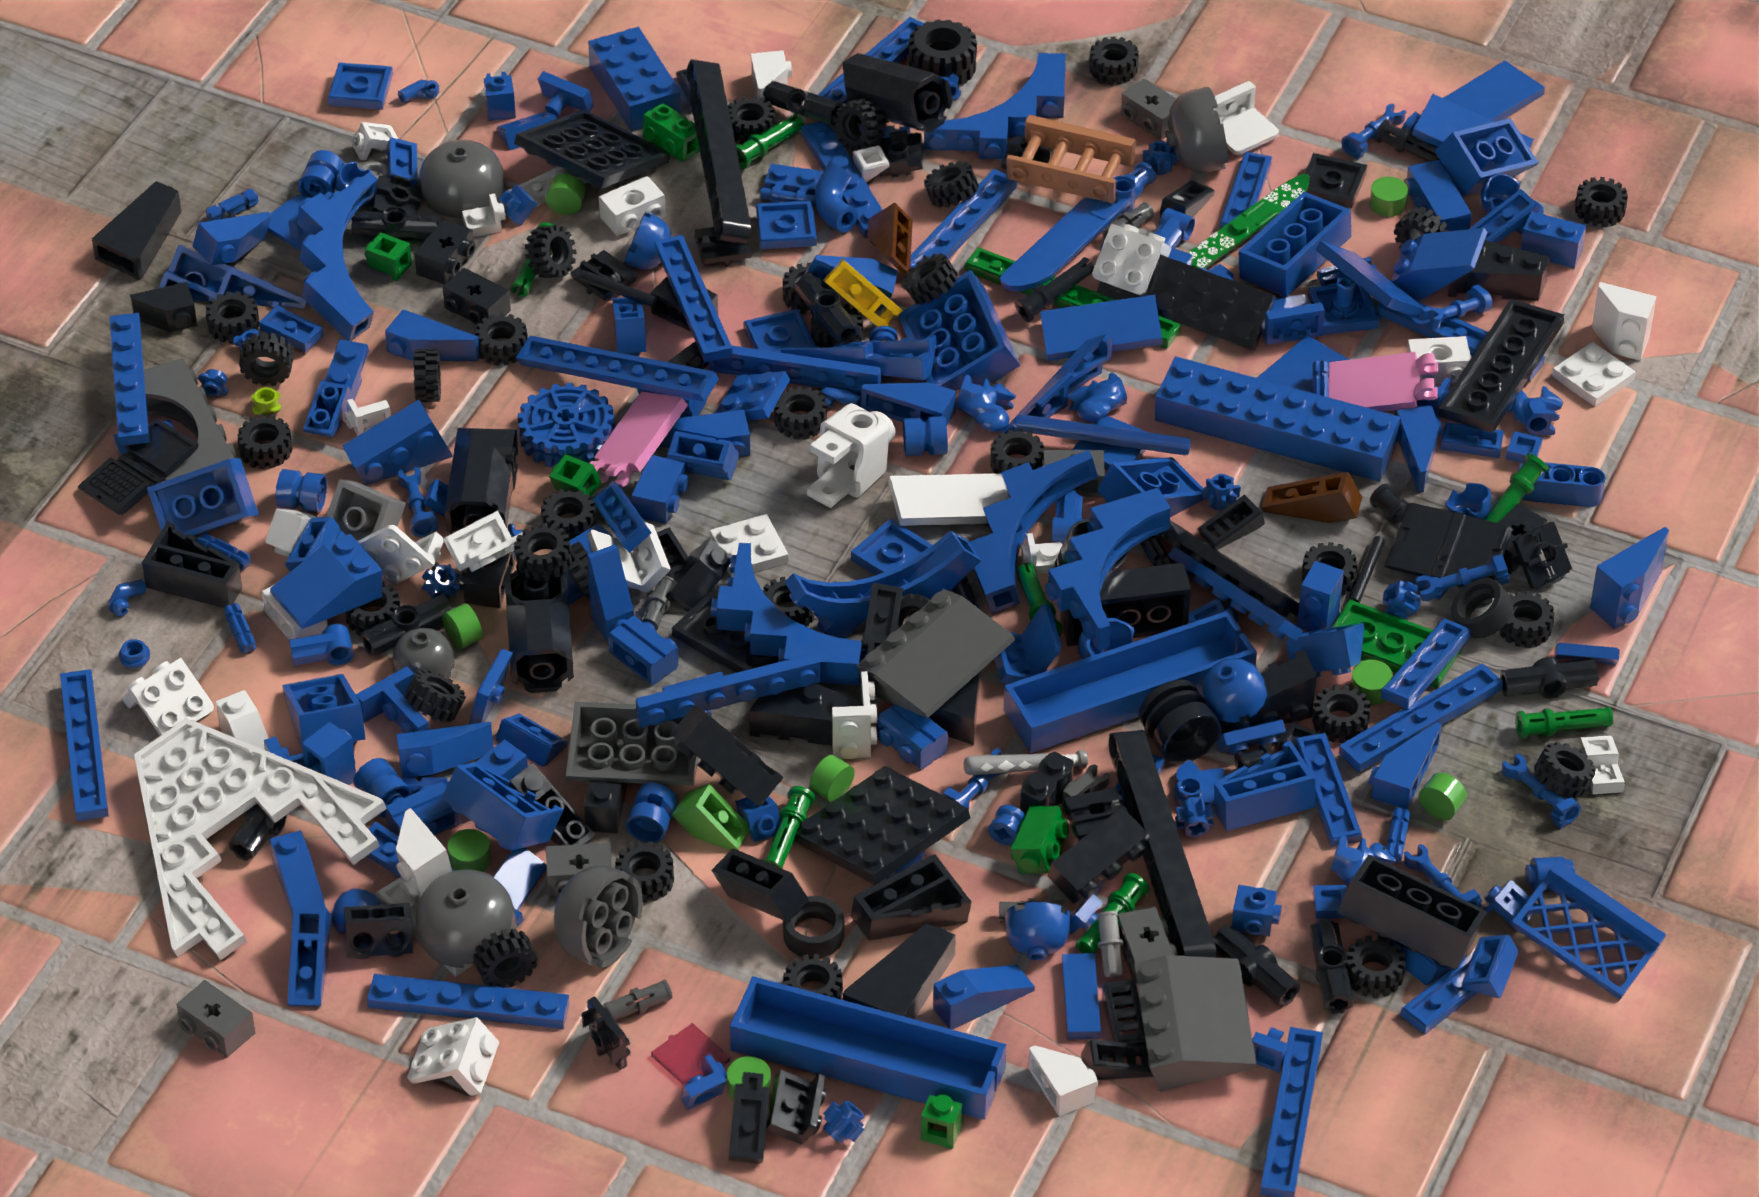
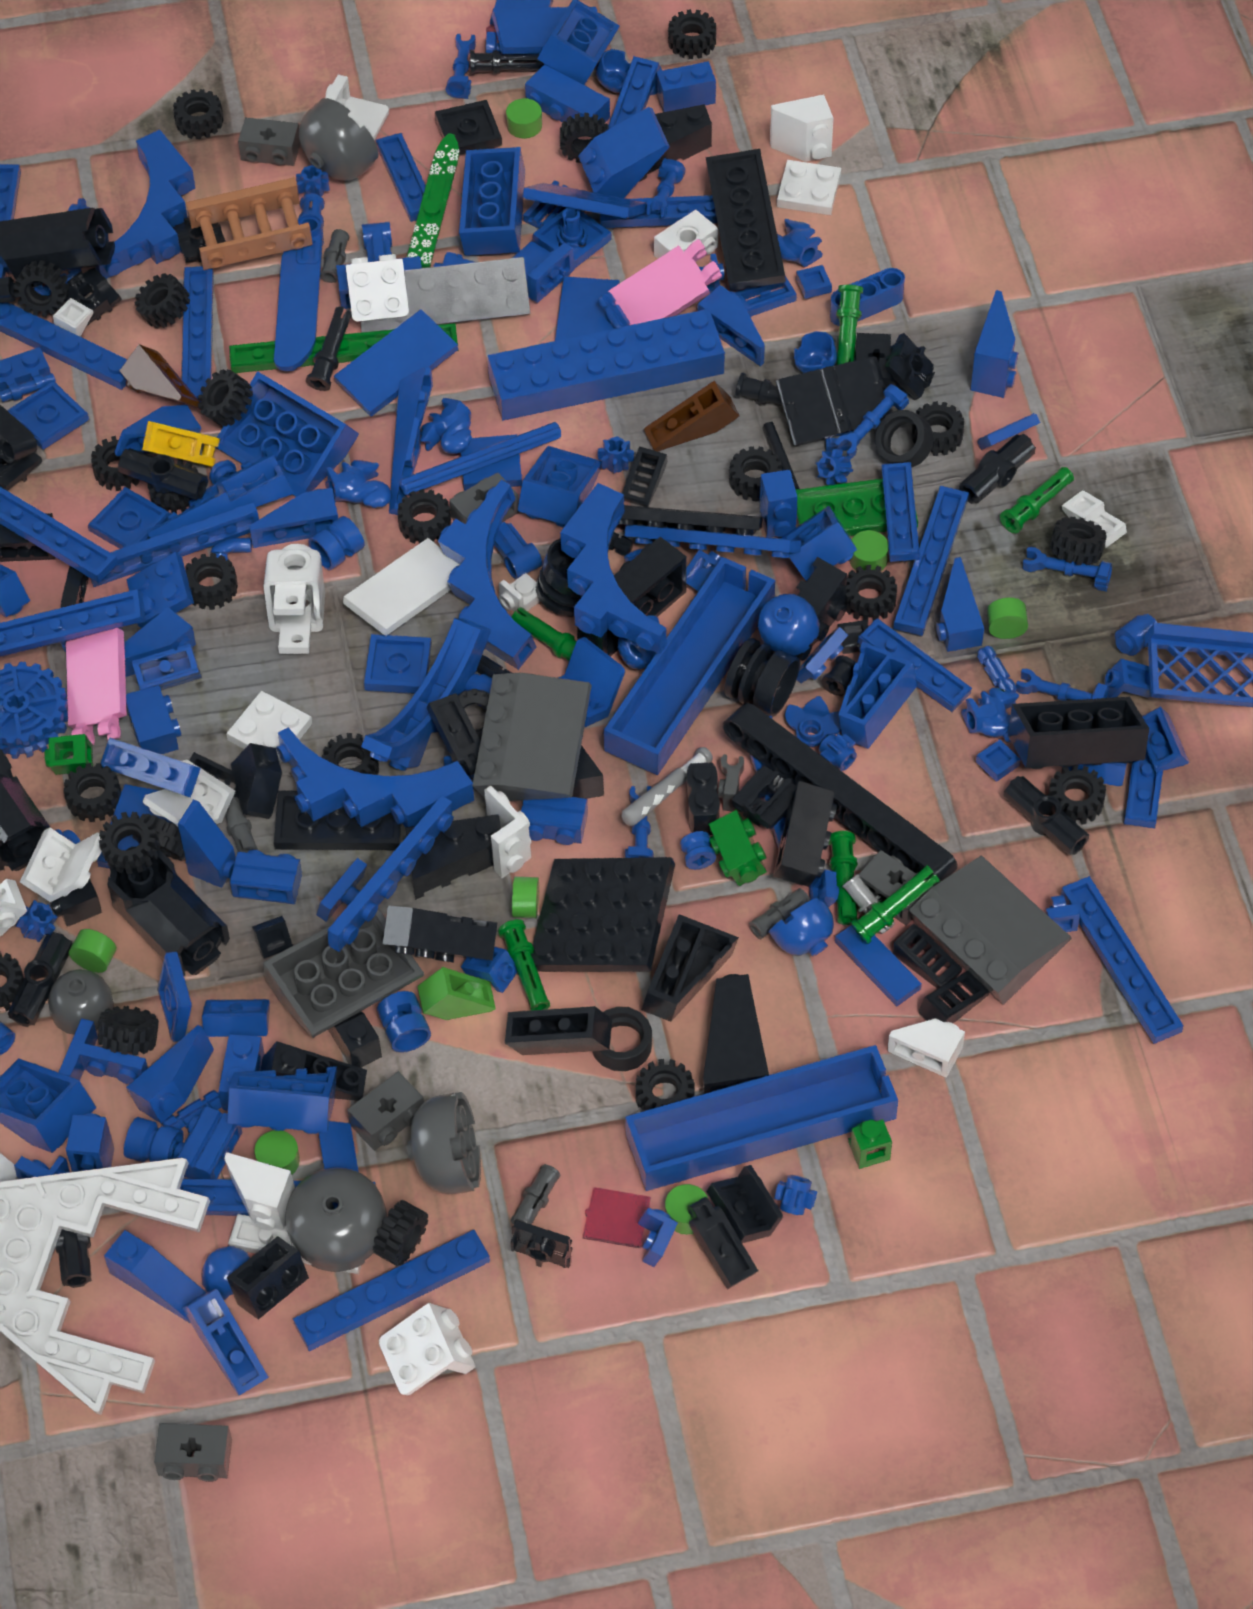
camera: 35 degrees left, 10 degrees up
black tyre [615,842,674,903] -> none
blue cylinder [815,161,858,233] -> none
black tyre [908,19,977,85] -> none
blue slope [933,965,1035,1030] -> none
black slope [1160,180,1215,218] -> none
black piece [1213,925,1300,1006] -> none
blue brick [1232,885,1282,937] -> none
none -> black tile [252,916,293,959]
none -> green pin [850,865,940,944]

